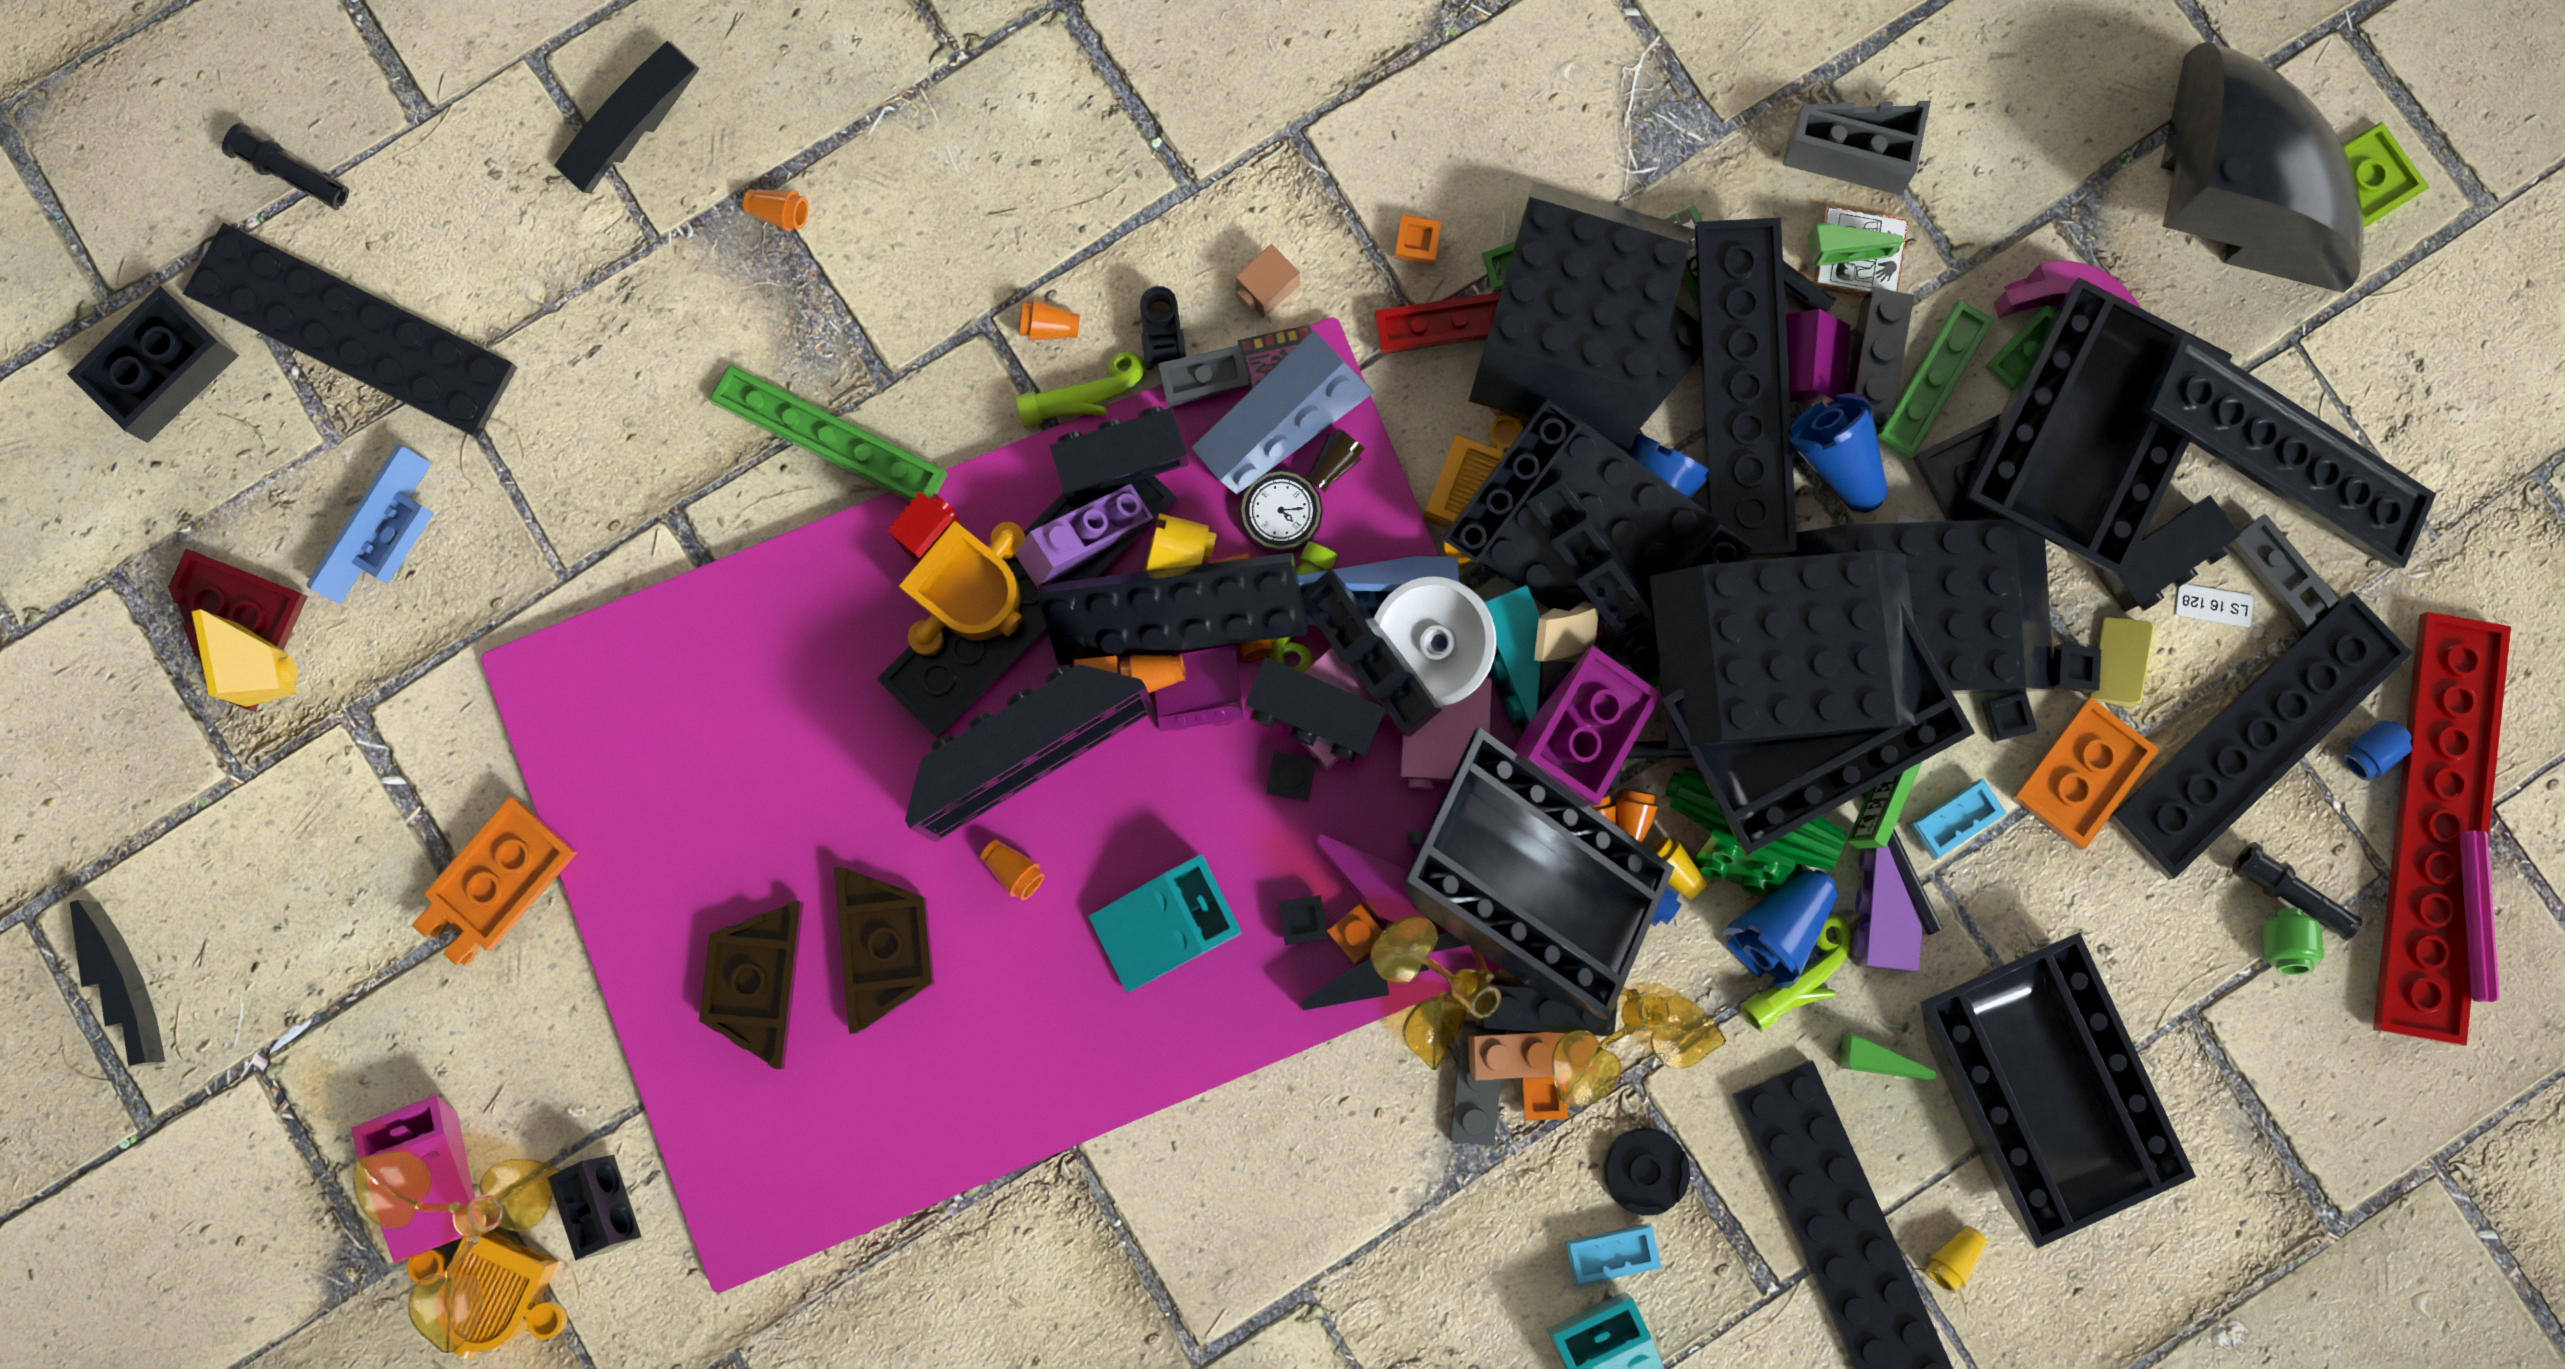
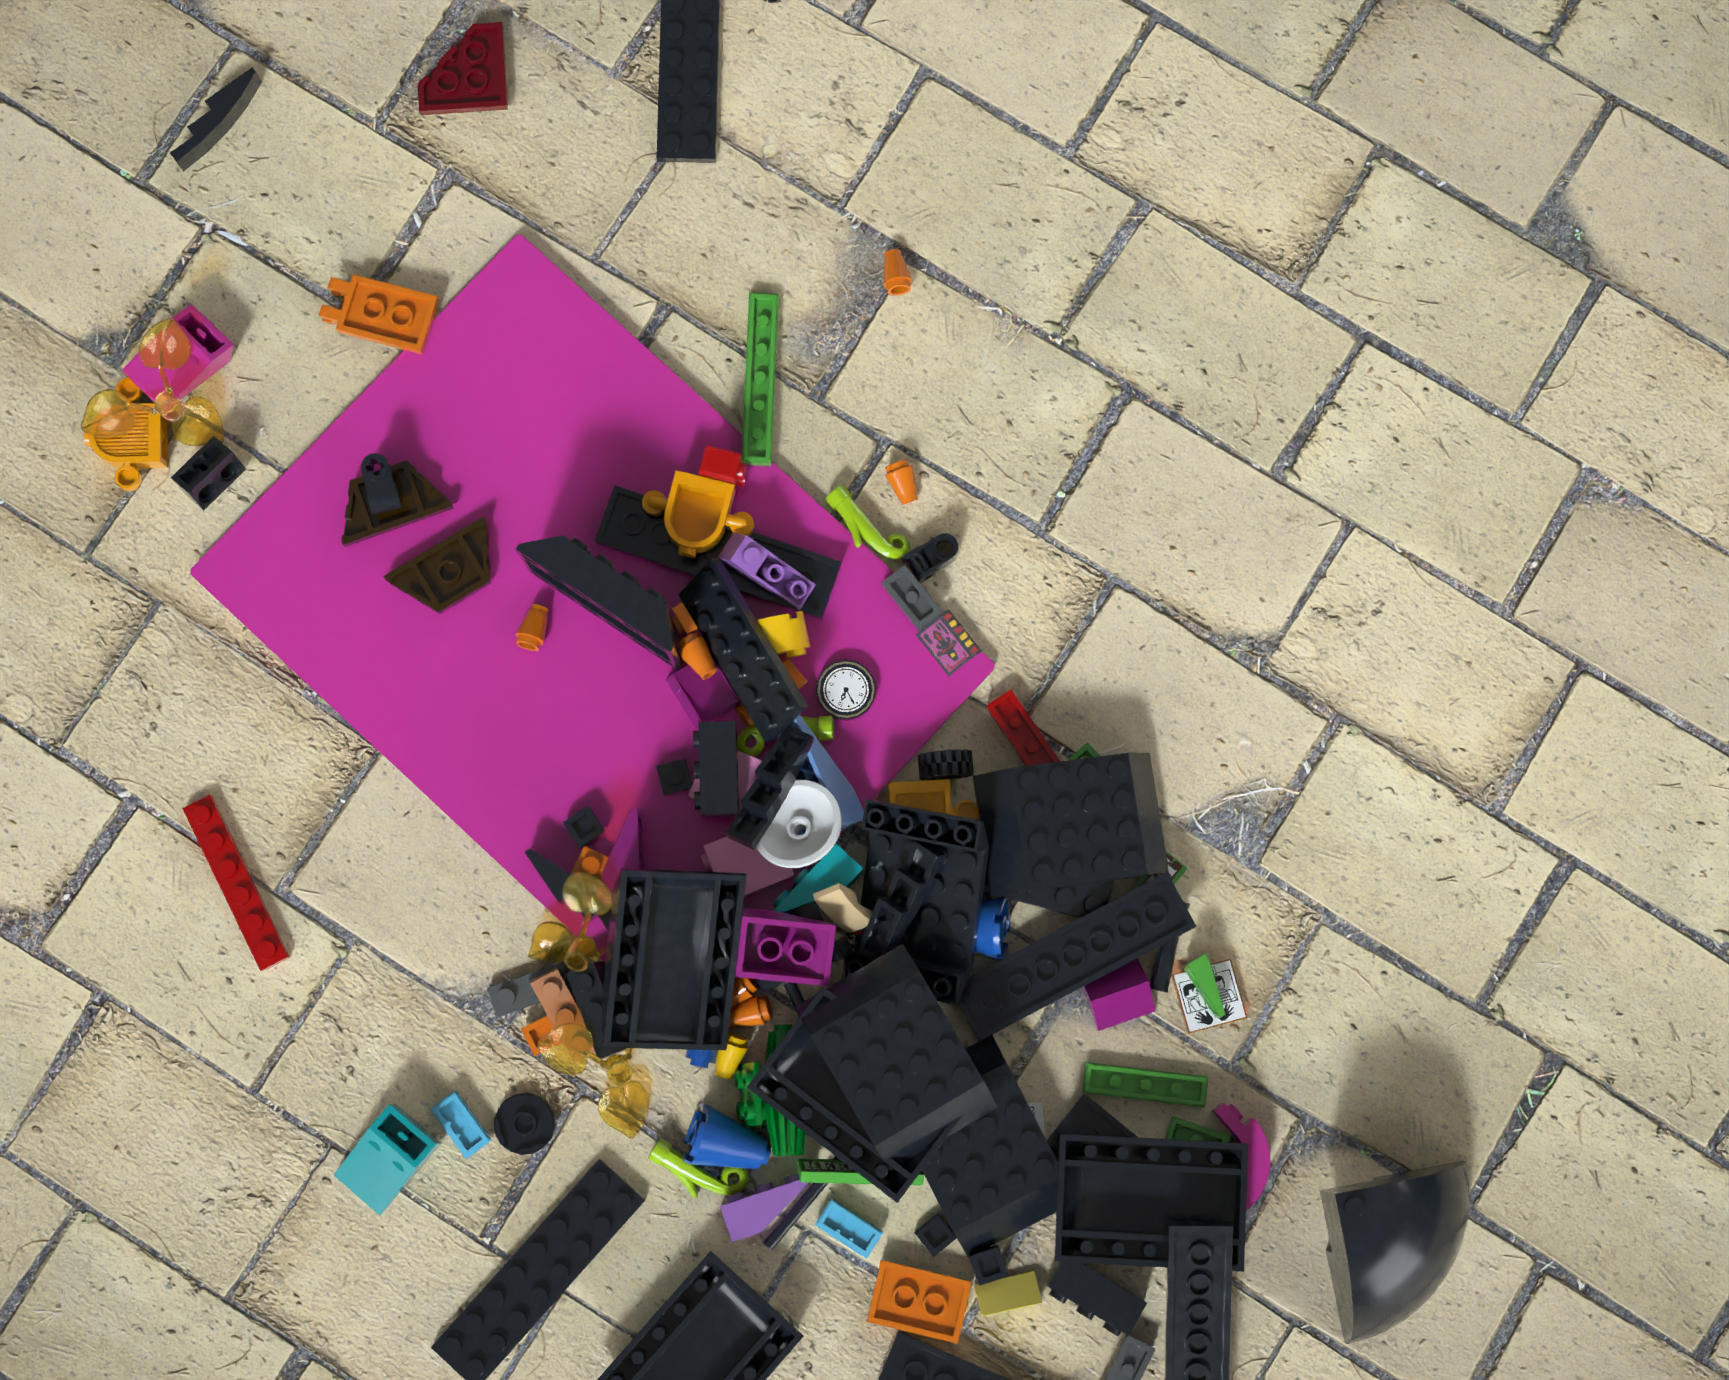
camera: 65 degrees right, 0 degrees up
yellow slope [192,609,298,707] -> none
medium blue bracket [306,444,433,605] -> none
black slope [554,41,700,193] -> none
black brick [1049,406,1189,503] -> none
teal slope [1088,854,1242,994] -> none
sand blue wedge [1191,330,1374,494] -> none
nougat brick [1235,243,1300,318] -> none
dark brown cone [1306,428,1365,492] -> none
orange plate [1394,214,1442,265] -> none
dark grey wedge [1783,101,1931,196] -> none
blue cone [1789,393,1888,513] -> none
bright green slope [1839,1034,1936,1080] -> none
black brick [1846,287,1914,427] -> none
yellow cone [1926,1225,1987,1293] -> none
white sticker [2176,584,2254,627] -> none
lime tile [2343,121,2429,229] -> none
none -> black piece [361,453,403,515]
none -> black tyre [918,749,974,780]

